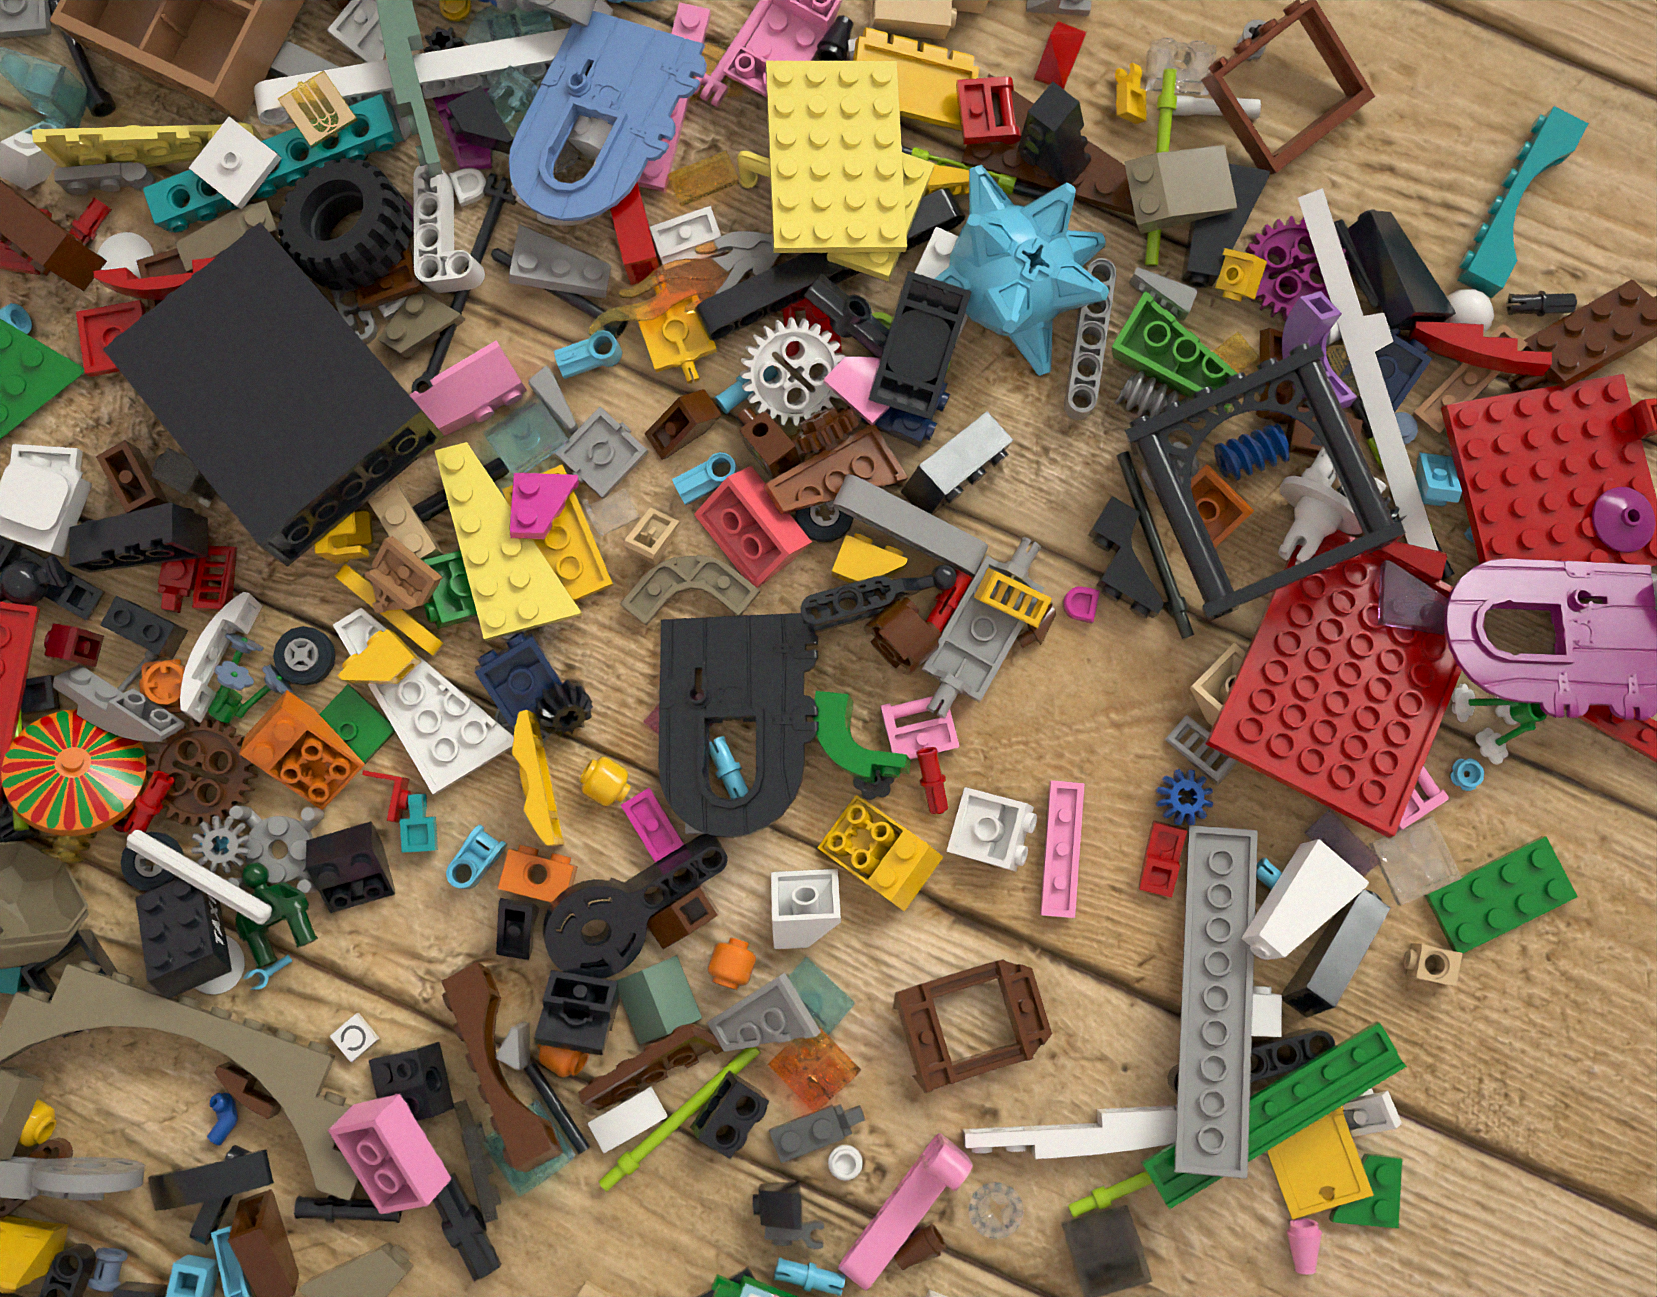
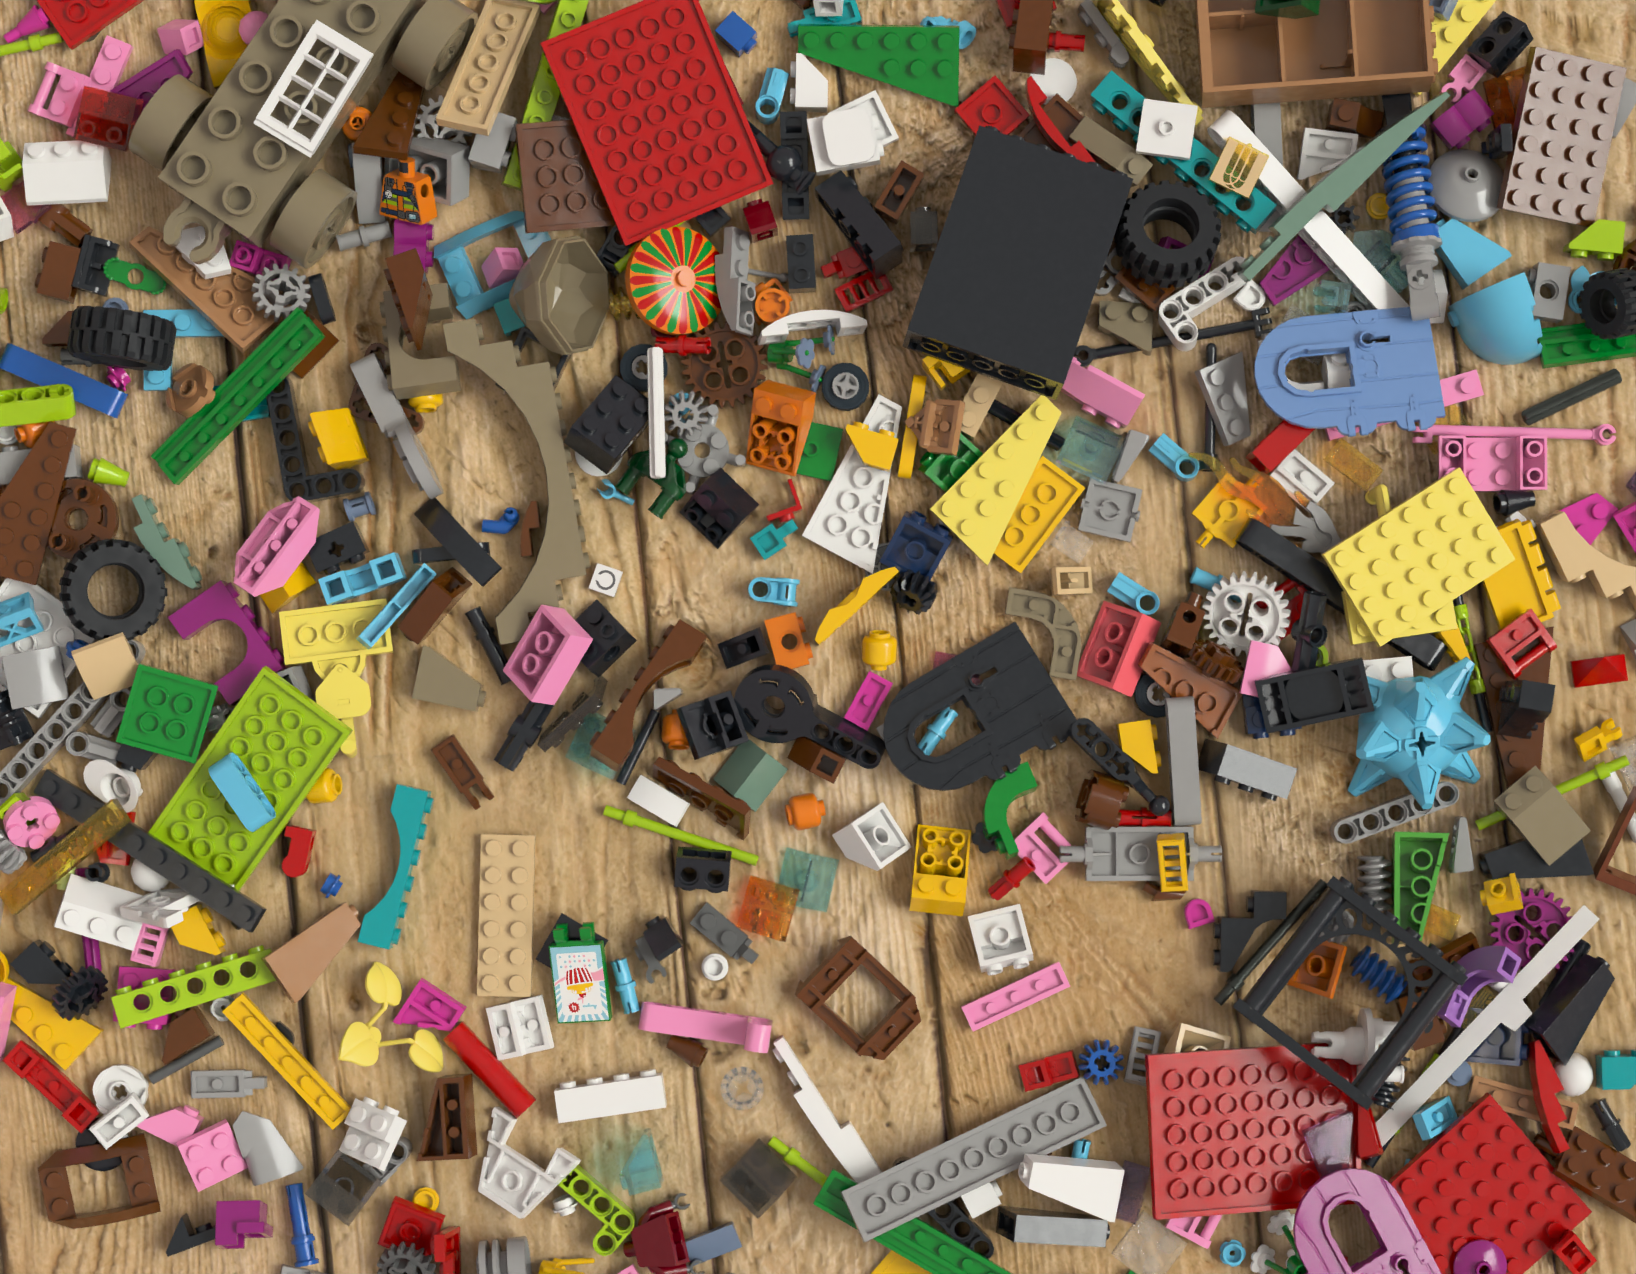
camera: 65 degrees right, 5 degrees up
black slope [447,85,514,154] -> none
dark pink wing [510,473,579,539] -> none
reddish brown slope [644,389,722,460] -> none
light grey wing [707,973,821,1052] -> none

